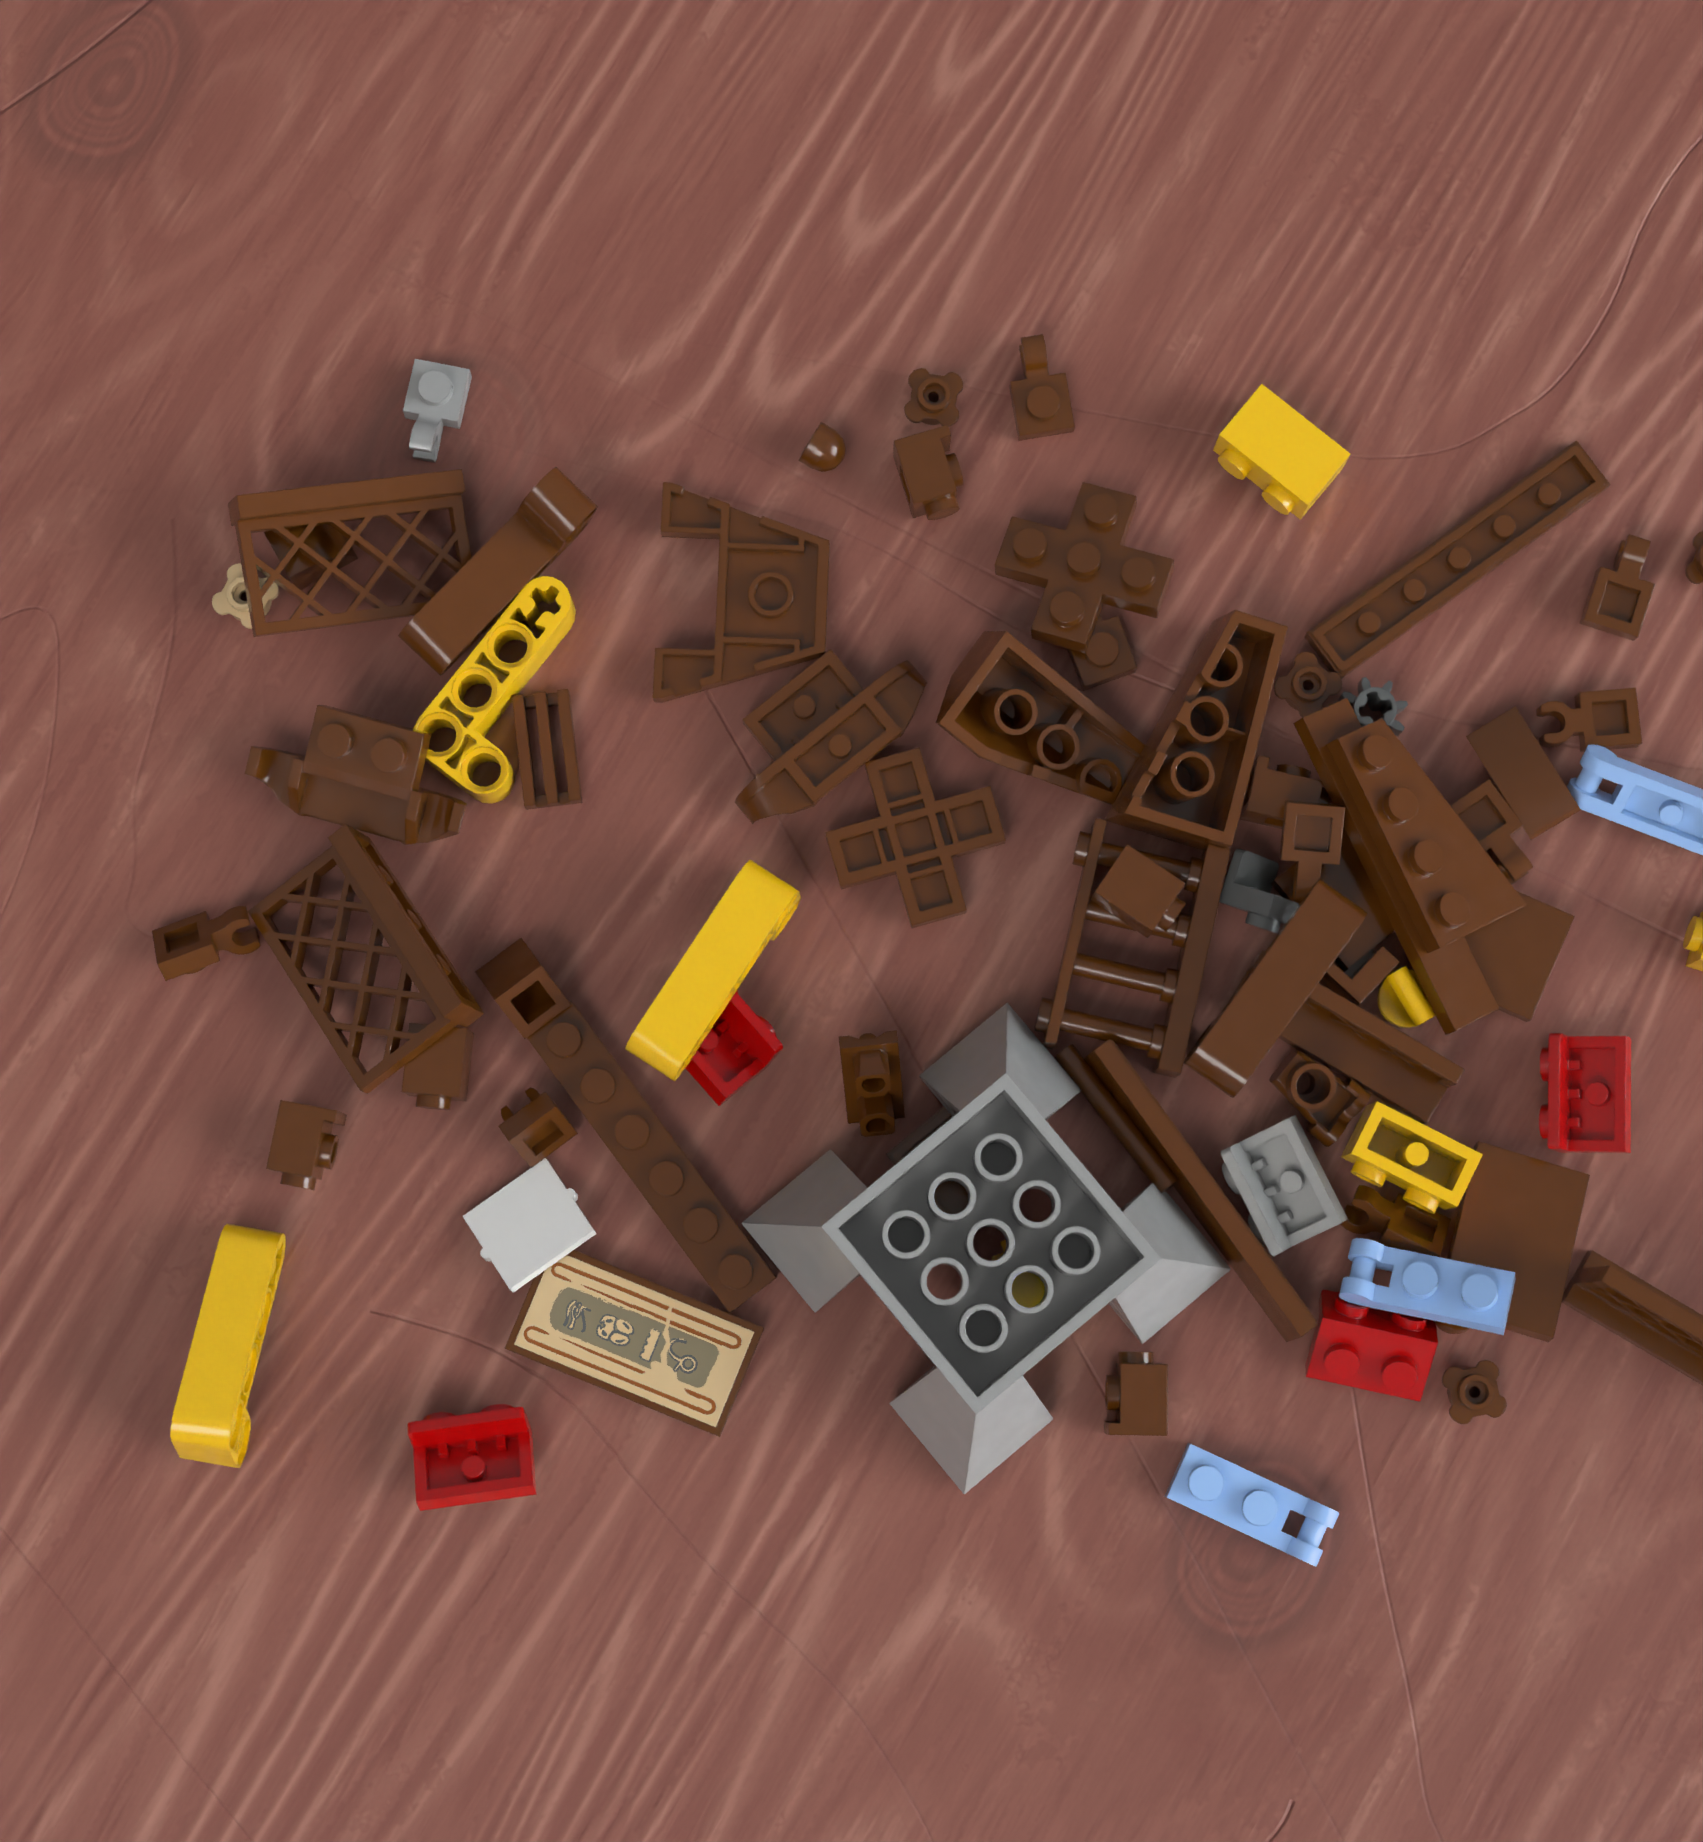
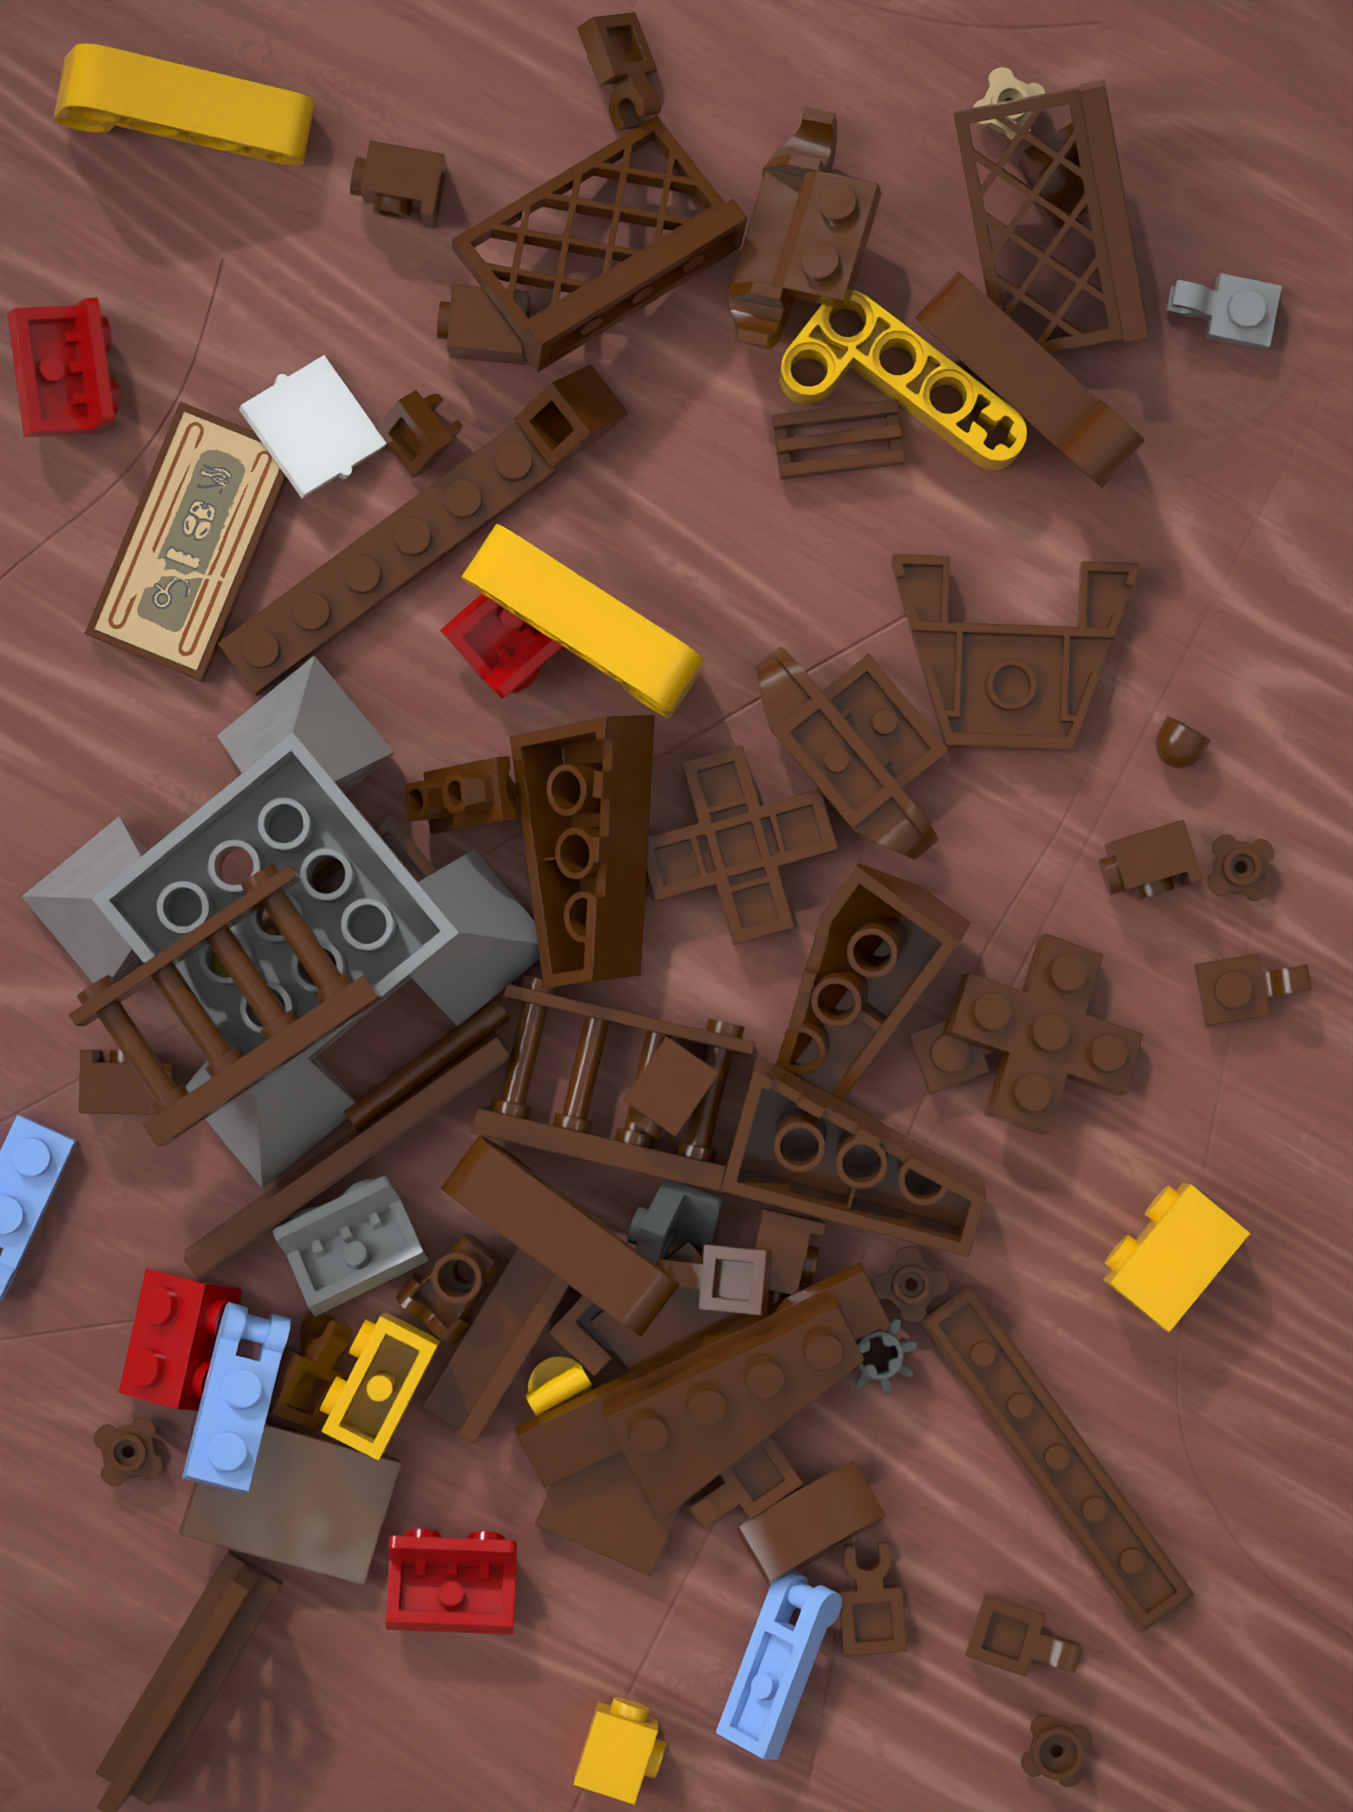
camera: 85 degrees right, 5 degrees up
none -> reddish brown fence [68,863,383,1147]
none -> reddish brown wedge [510,715,655,988]

